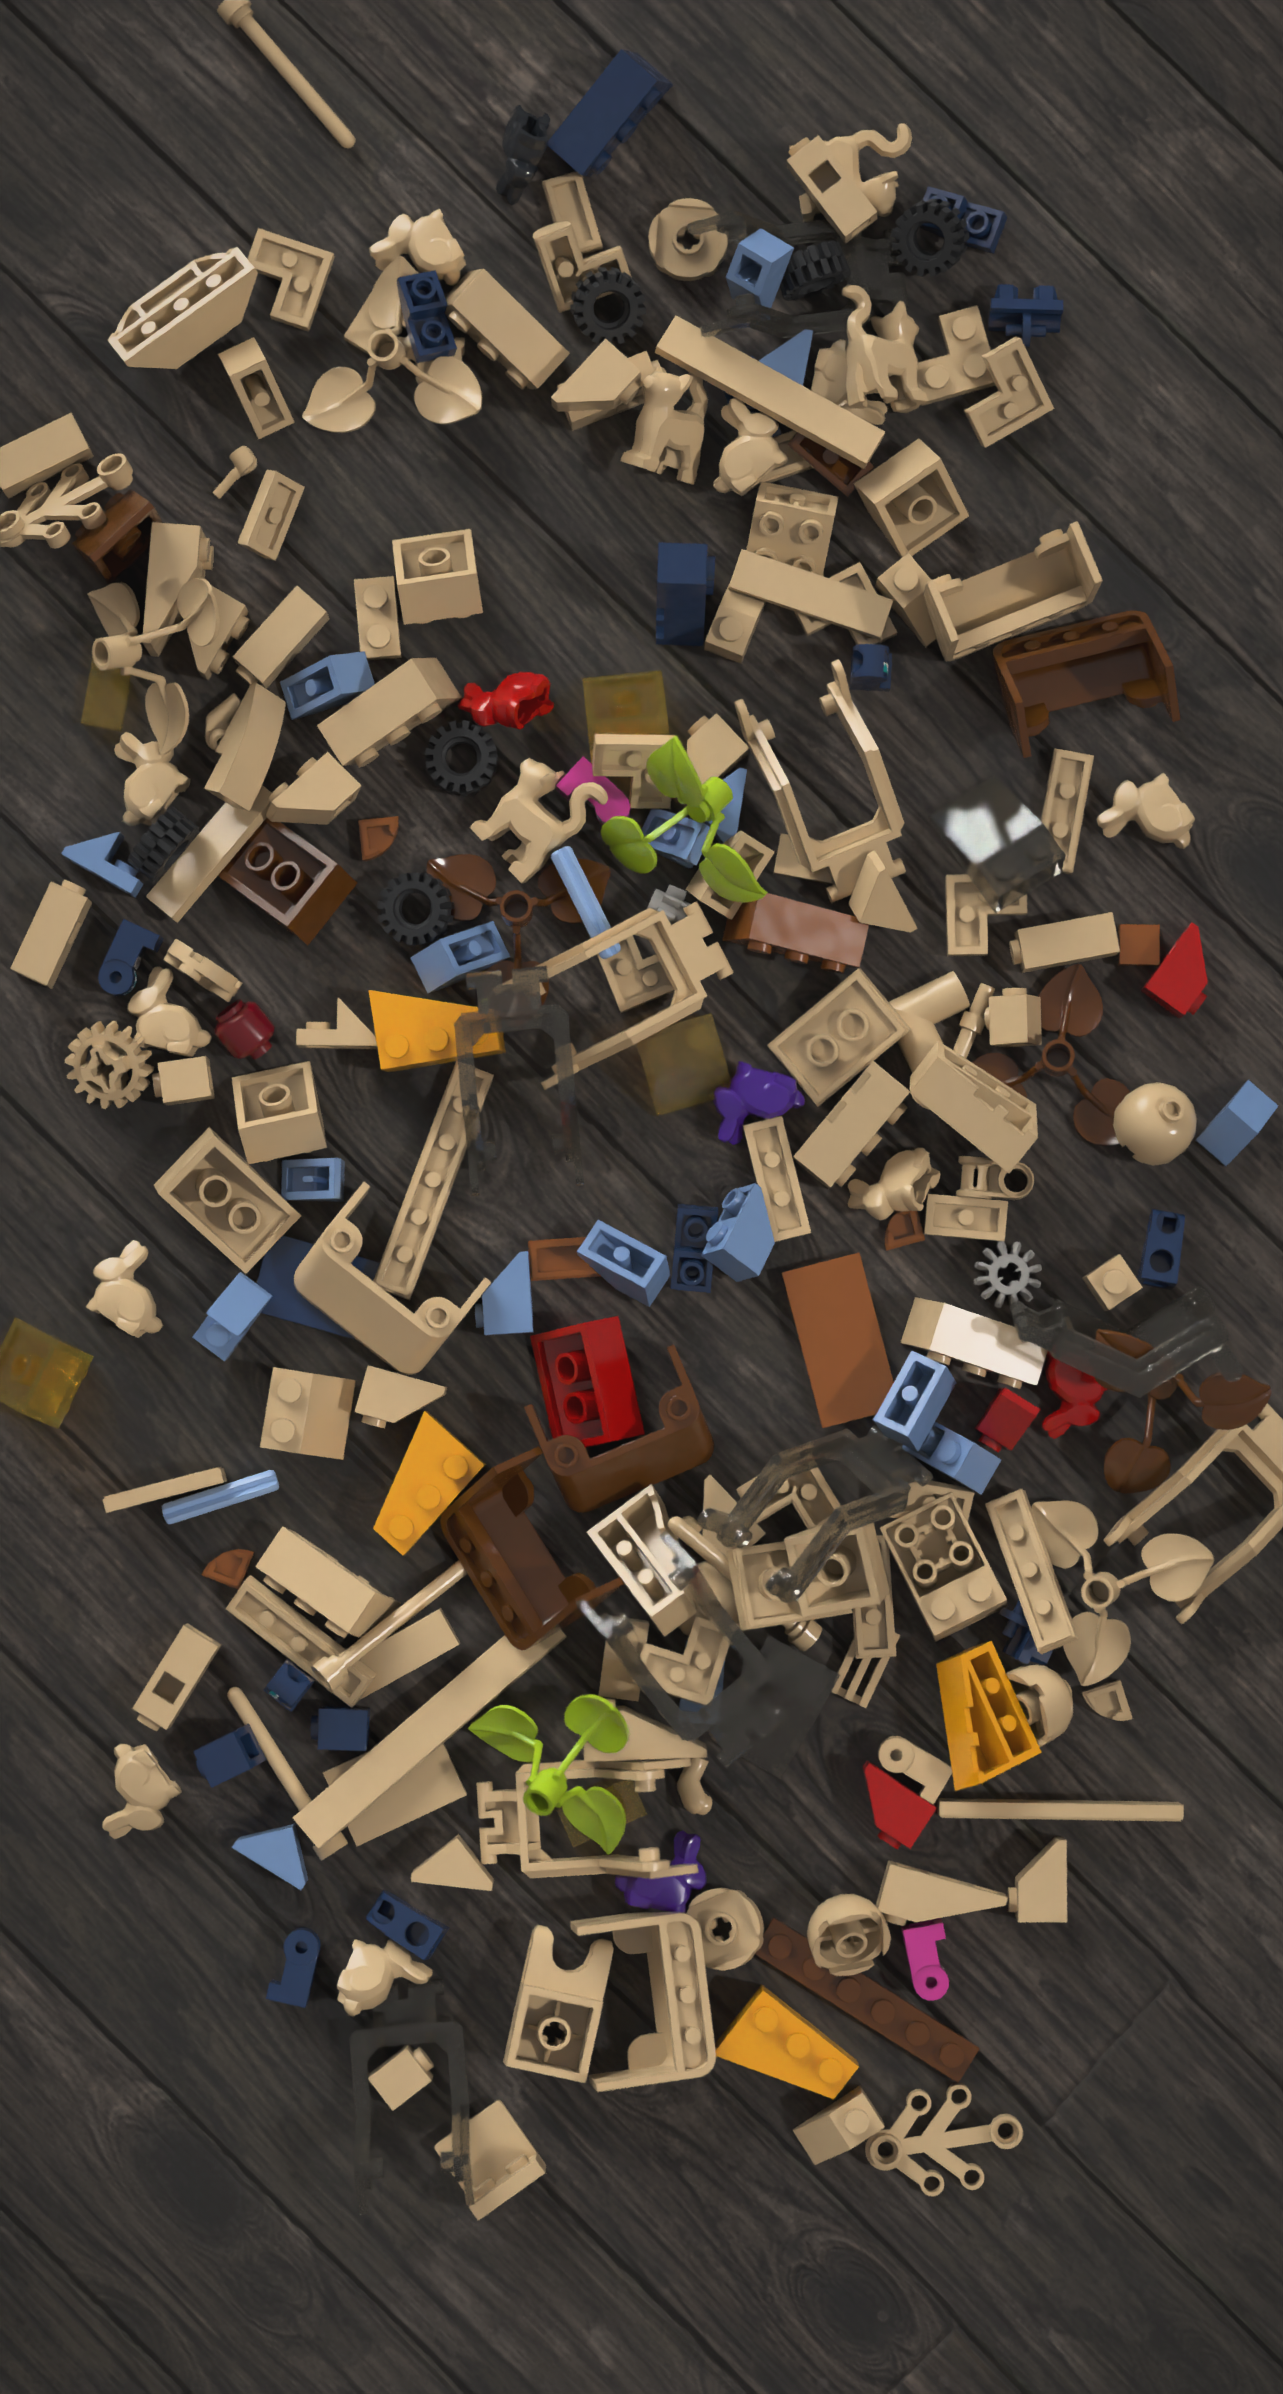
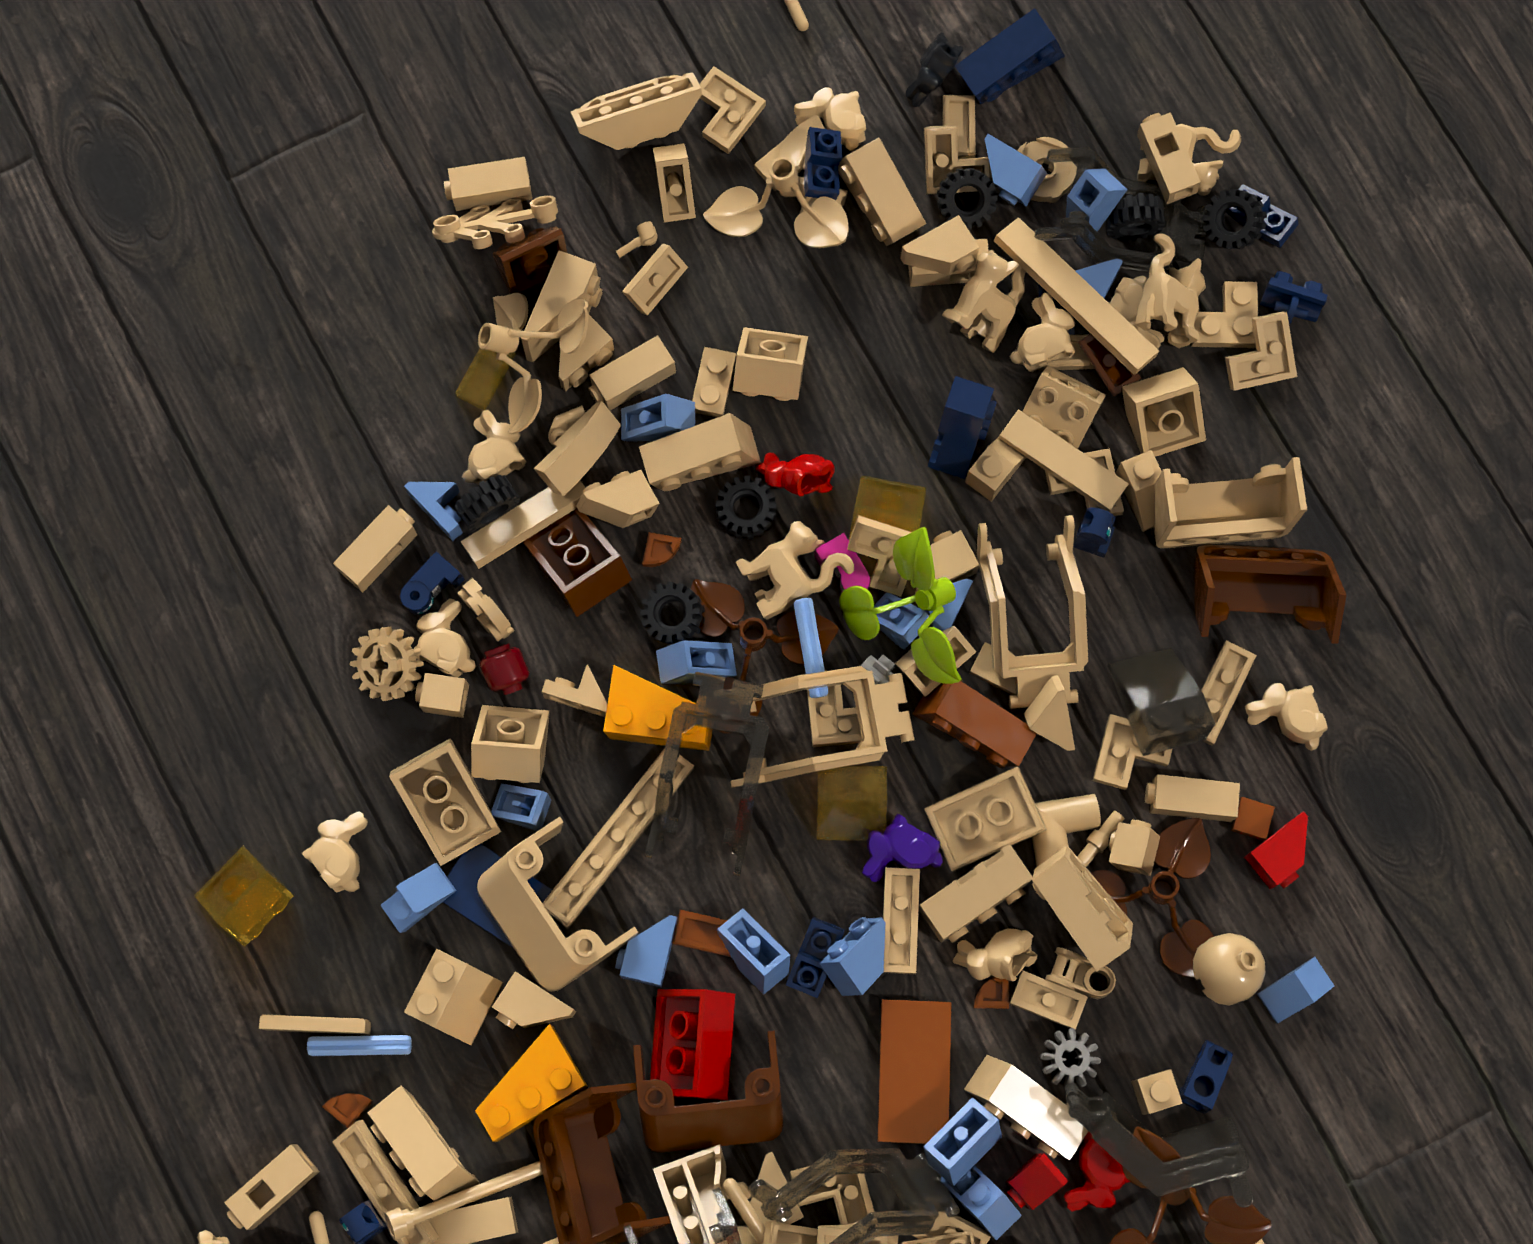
camera: 15 degrees right, 10 degrees down
none -> medium blue slope [985,134,1048,206]

